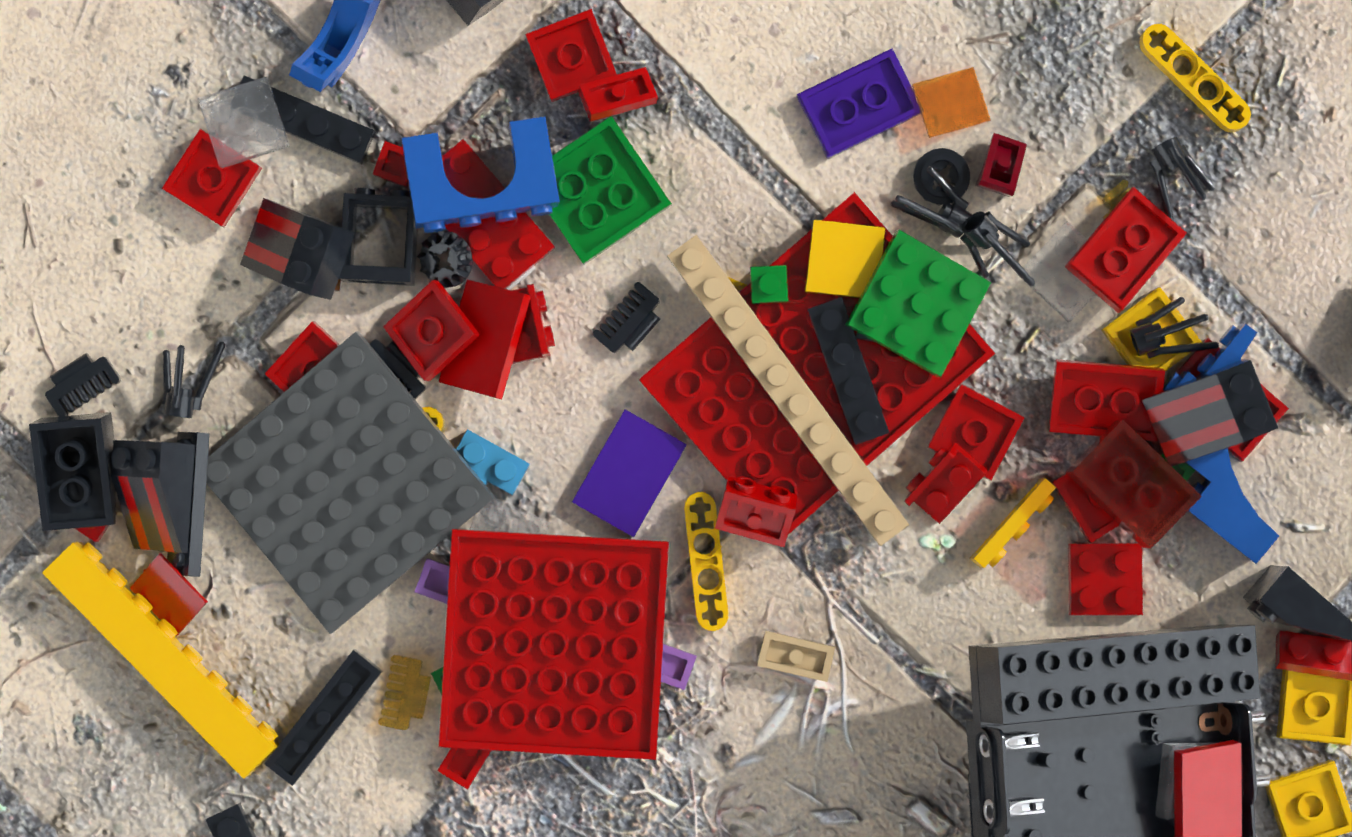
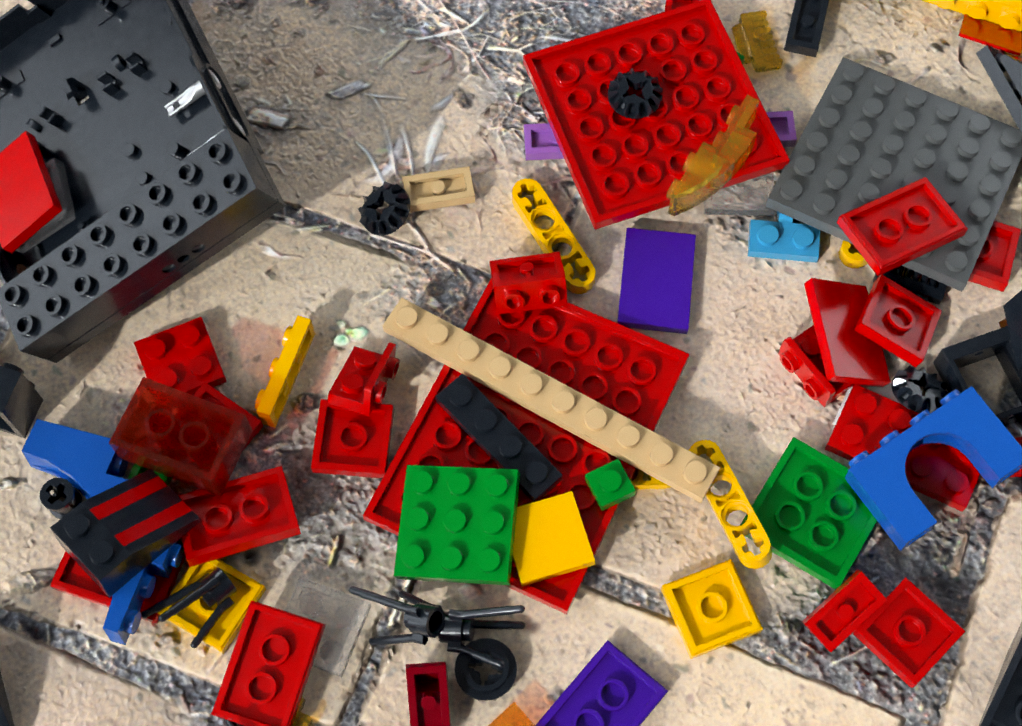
camera: 155 degrees right, 20 degrees down
black piece [593,282,661,353] -> none
none -> black bush [40,478,82,519]
none -> black gear [358,181,410,236]
none -> black gear [607,68,663,119]
none -> yellow tile [661,559,763,659]
none -> clear yellow slope [666,95,760,216]
none -> yellow beam [689,440,772,569]
none -> red tile [837,177,968,276]

